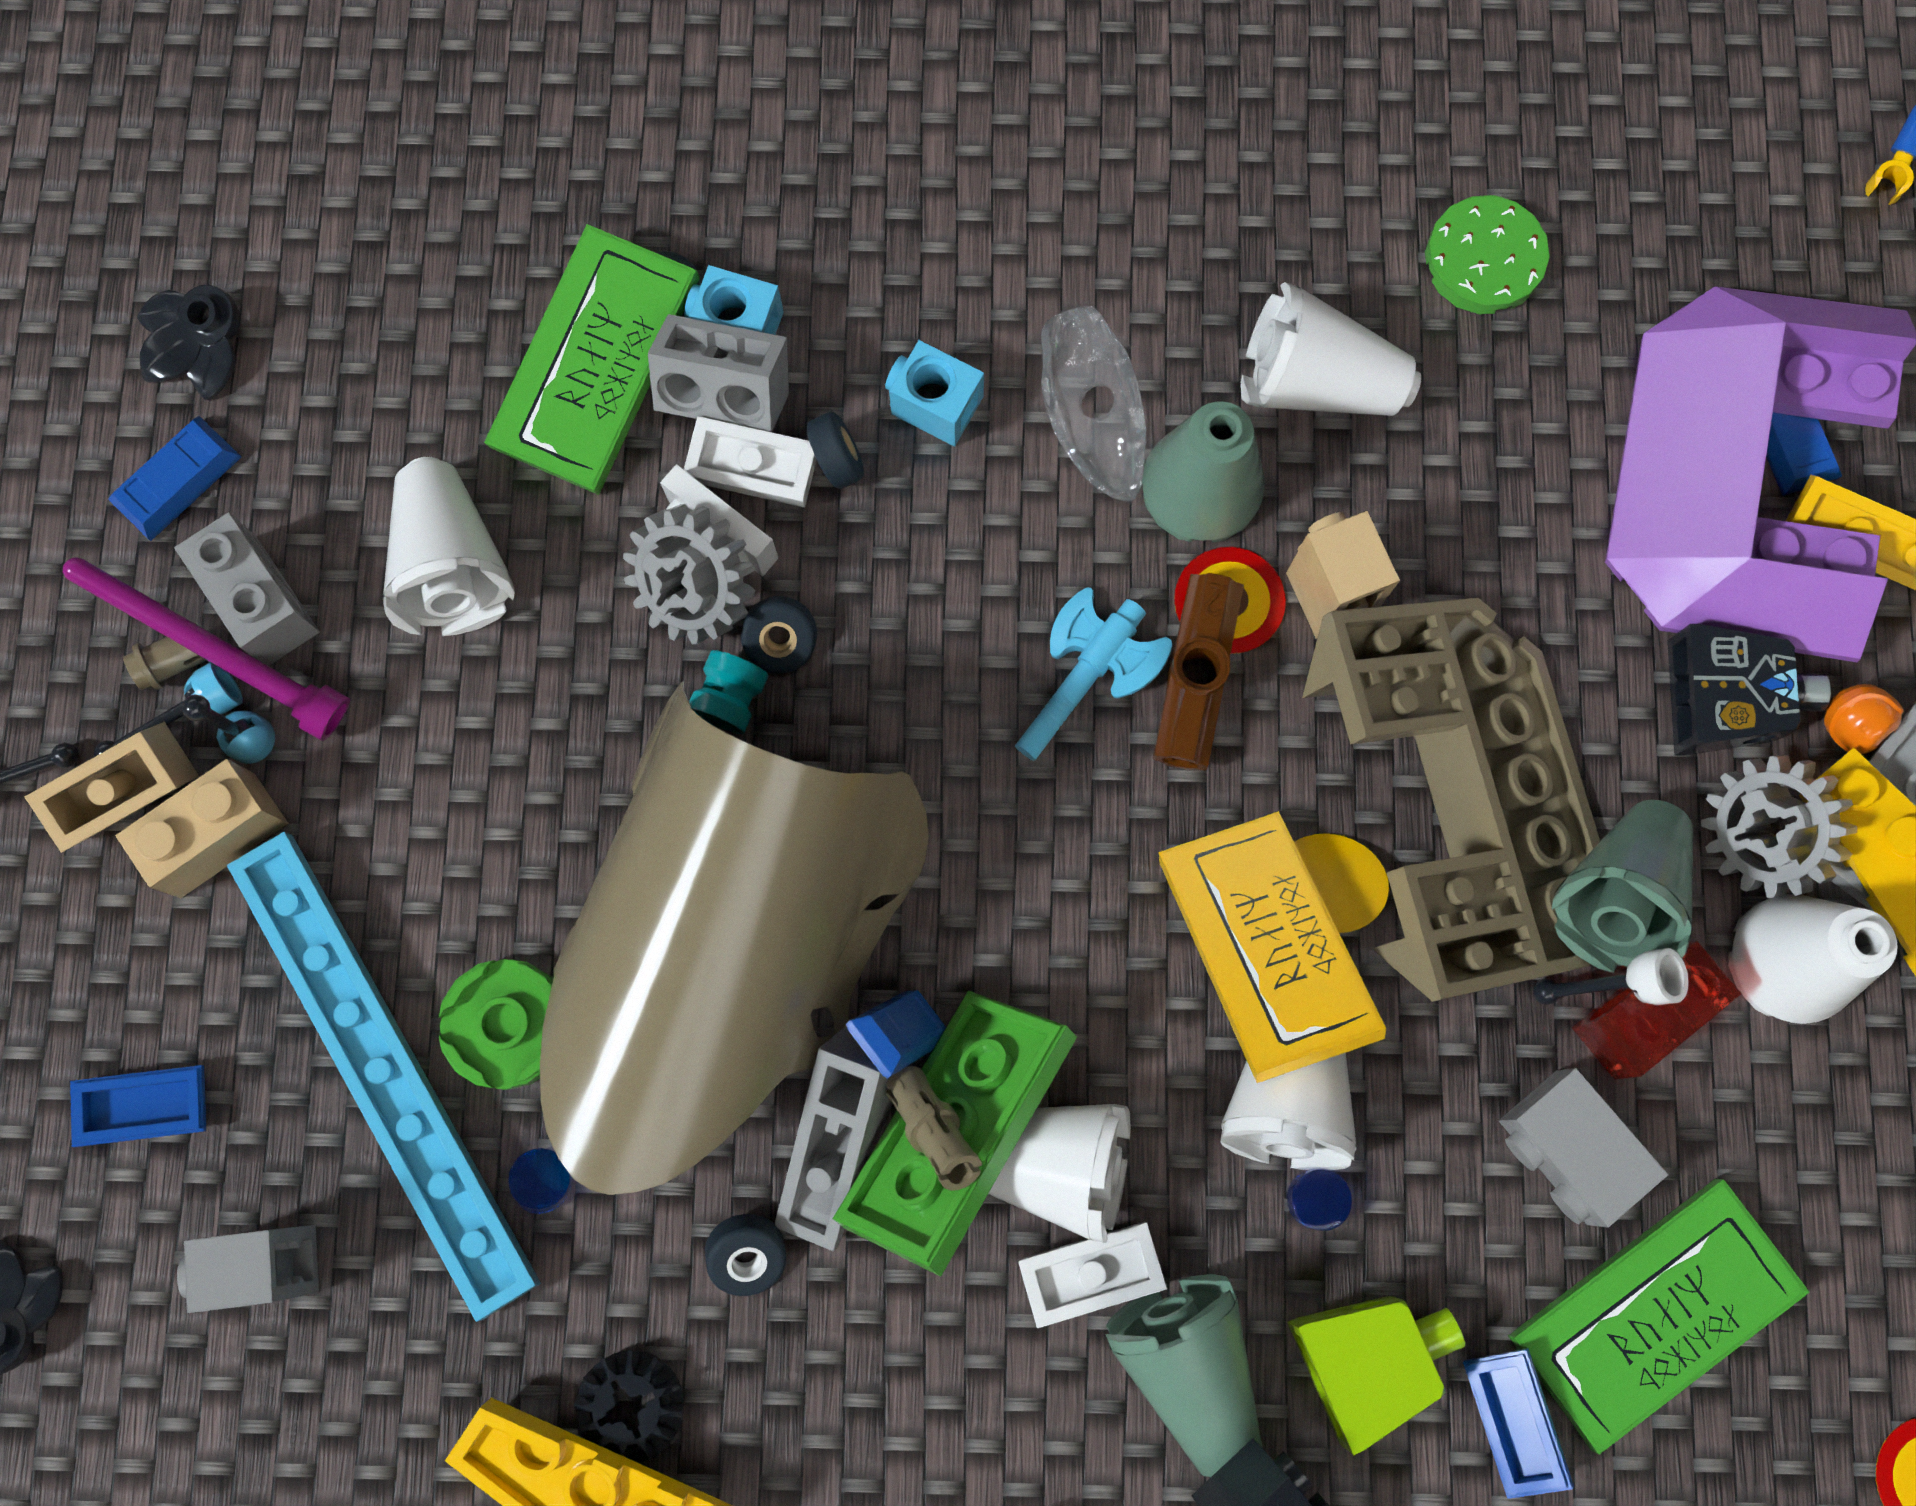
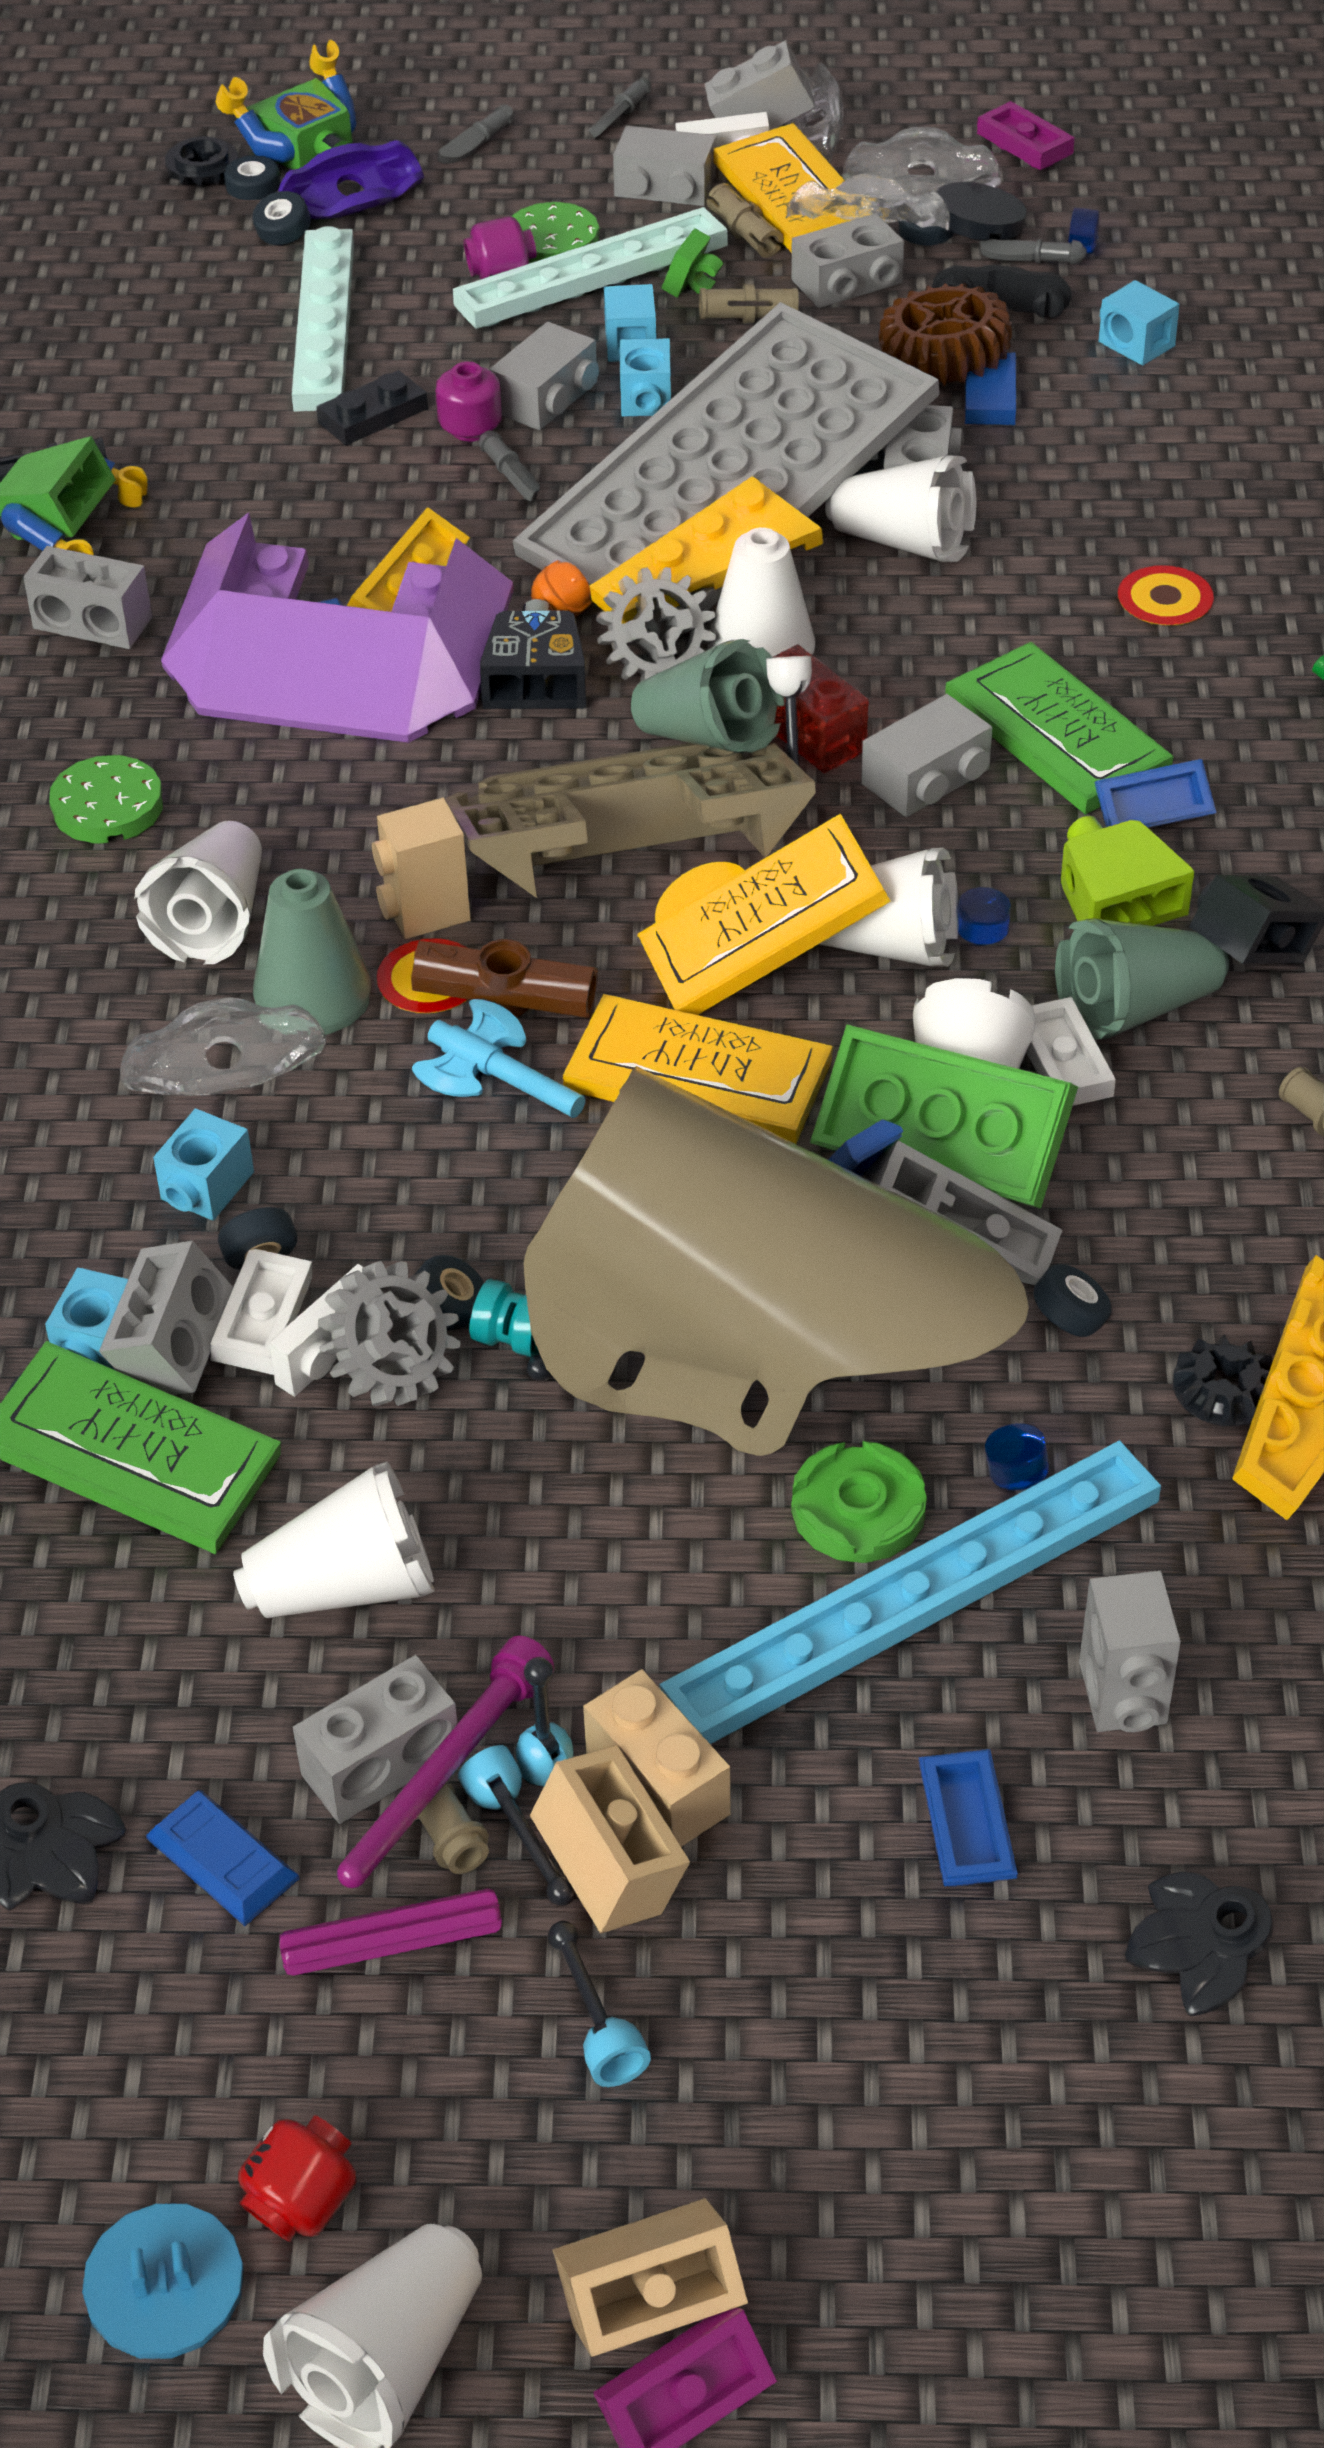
camera: 90 degrees left, 30 degrees down
dark tan pin [885,1066,982,1191] -> none
none -> light grey brick [23,546,152,649]
none -> magenta axle [279,1888,502,1976]
none -> yellow tile [563,994,833,1144]

